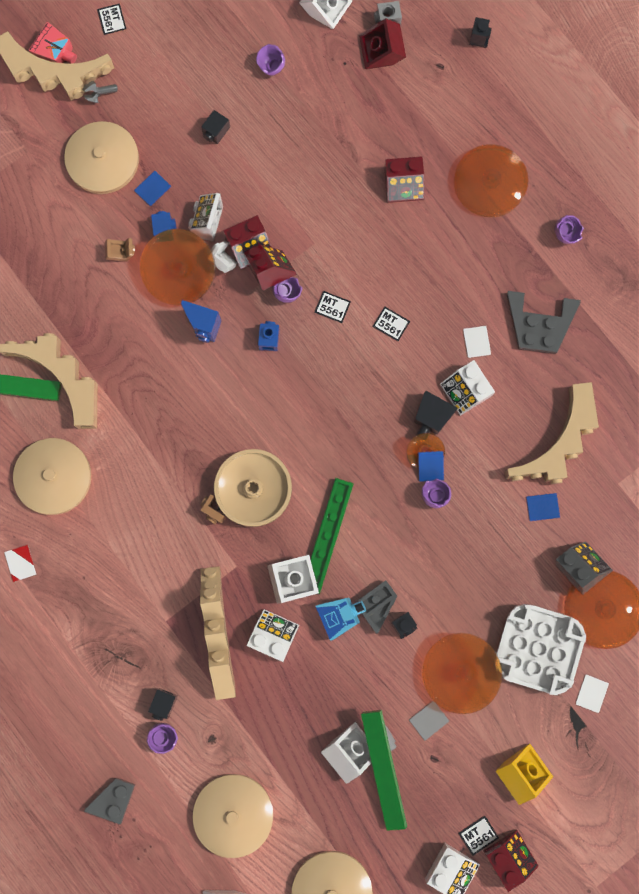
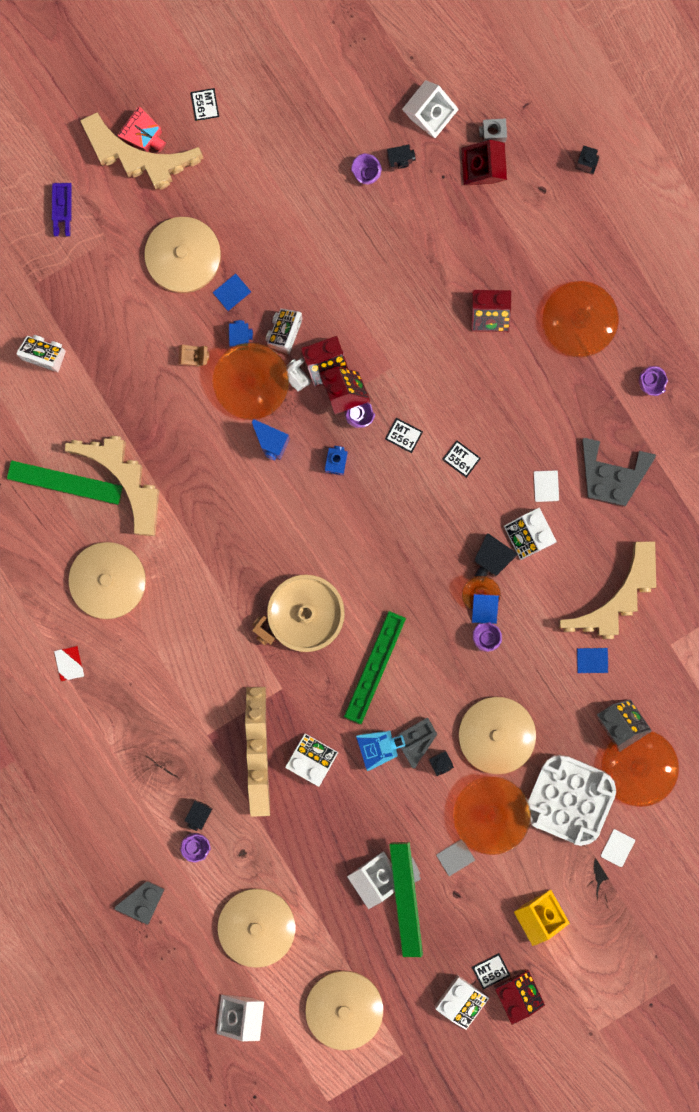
camera: 10 degrees right, 5 degrees up
dark grey bar [83,81,118,103] -> none
black brick [201,110,230,144] -> none
white slope [268,555,319,604] -> none
none -> black brick [387,144,416,172]
none -> tan dish [459,697,536,774]

